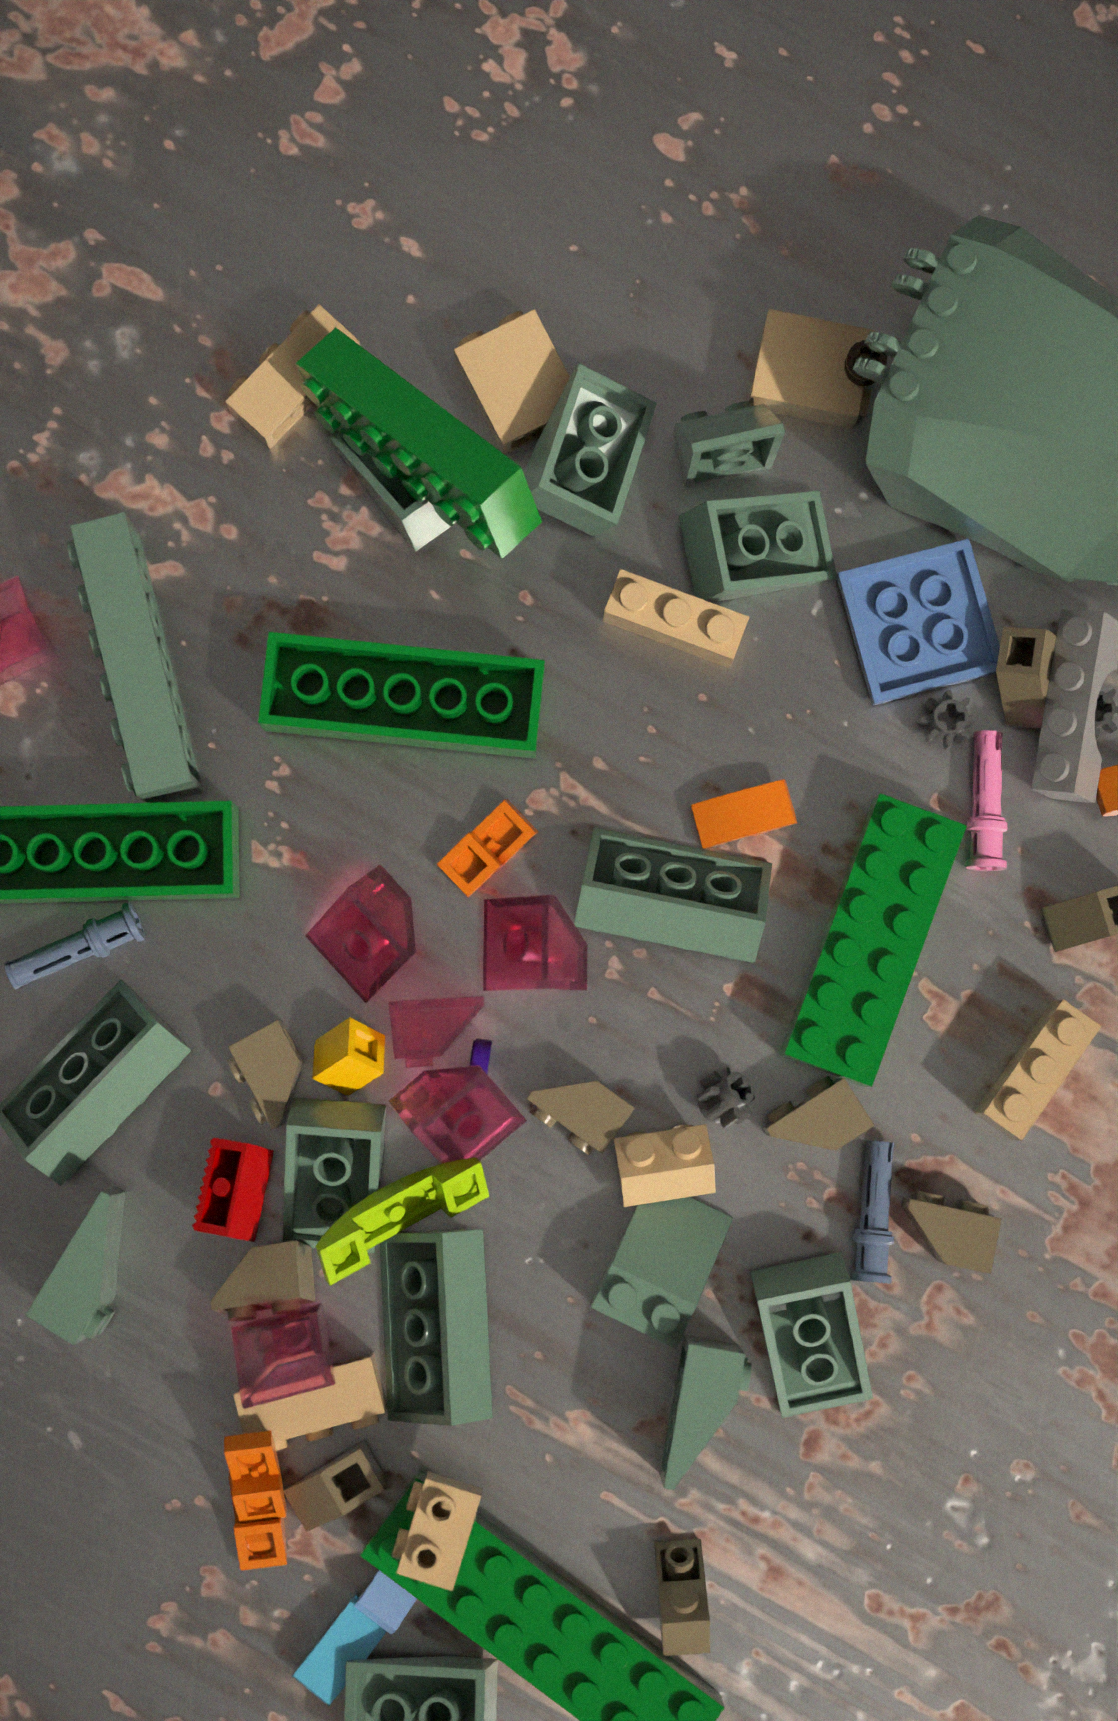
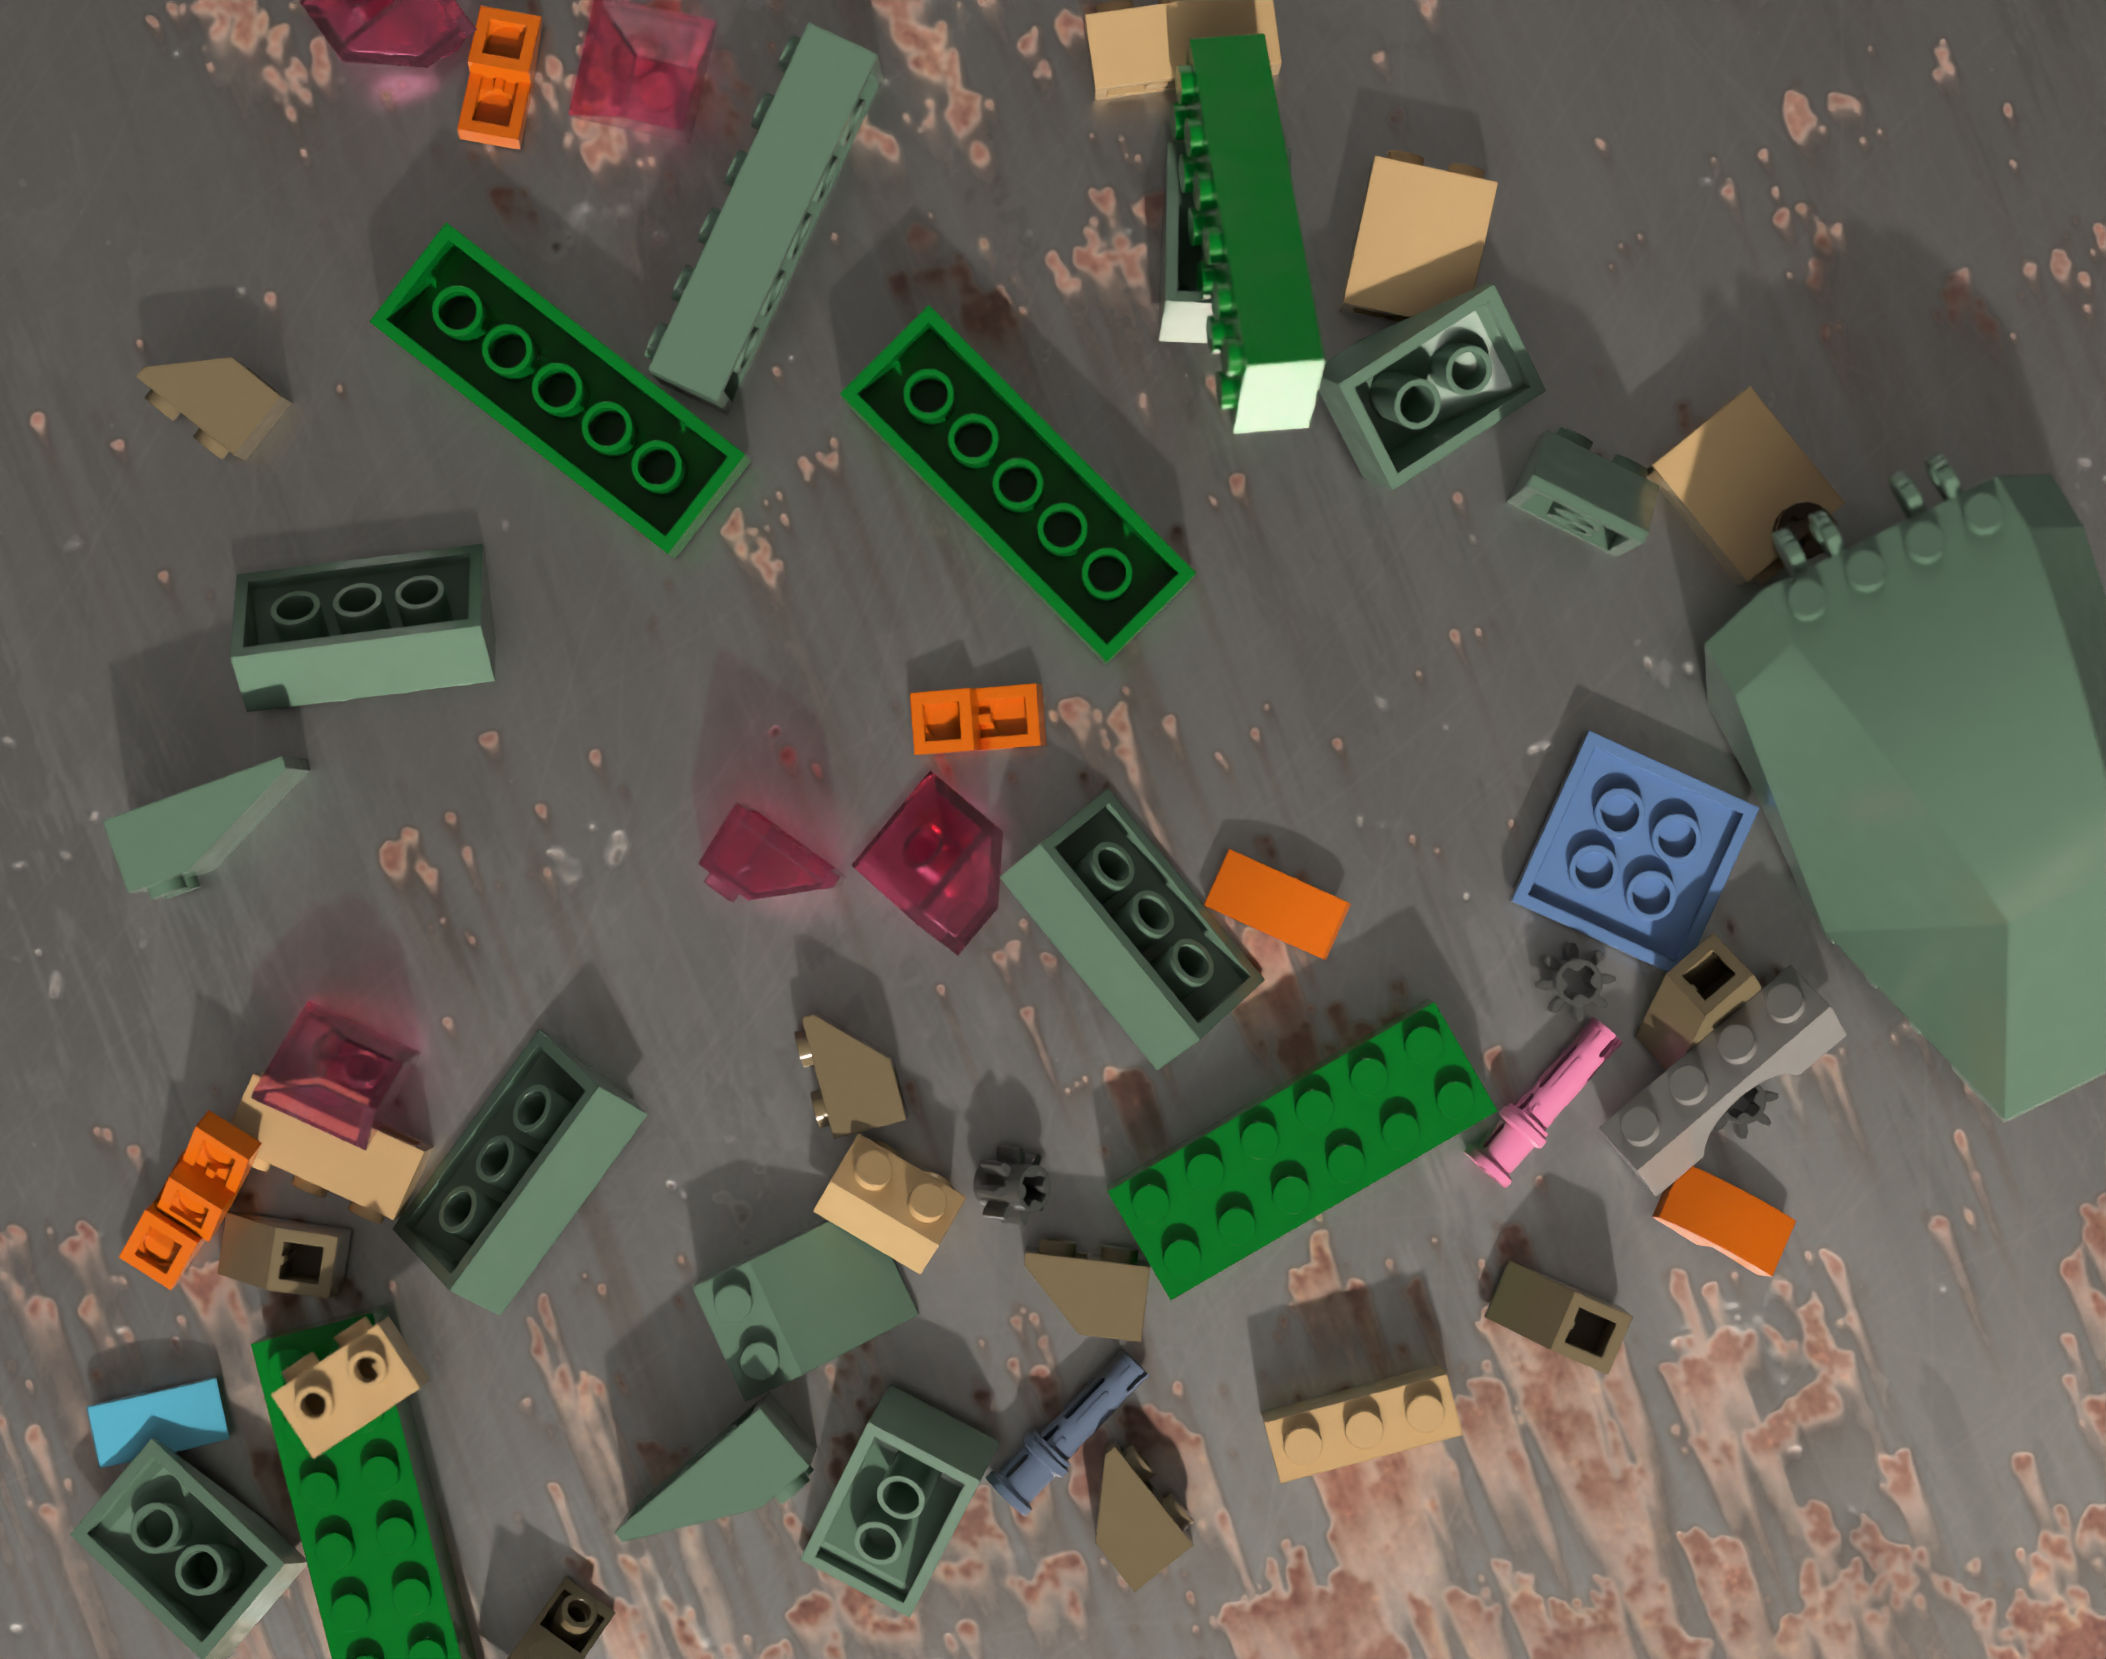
camera: 45 degrees right, 5 degrees up
sand blue pin [4,902,146,990] -> none
red brick [191,1137,274,1242] -> none
dark tan slope [210,1240,316,1321] -> none
dark tan slope [227,1020,304,1129] -> none
sand green slope [282,1097,386,1253] -> none
clear pink slope [305,864,416,1003] -> none
yellow panel [312,1017,385,1095] -> none
lime slope [315,1157,489,1286] -> none
light blue tile [354,1570,417,1635] -> none
clear pink slope [389,1065,527,1164] -> none
dark purple tile [468,1038,492,1086] -> none
tan brick [603,569,749,668] -> none
sand green slope [679,491,837,602] -> none

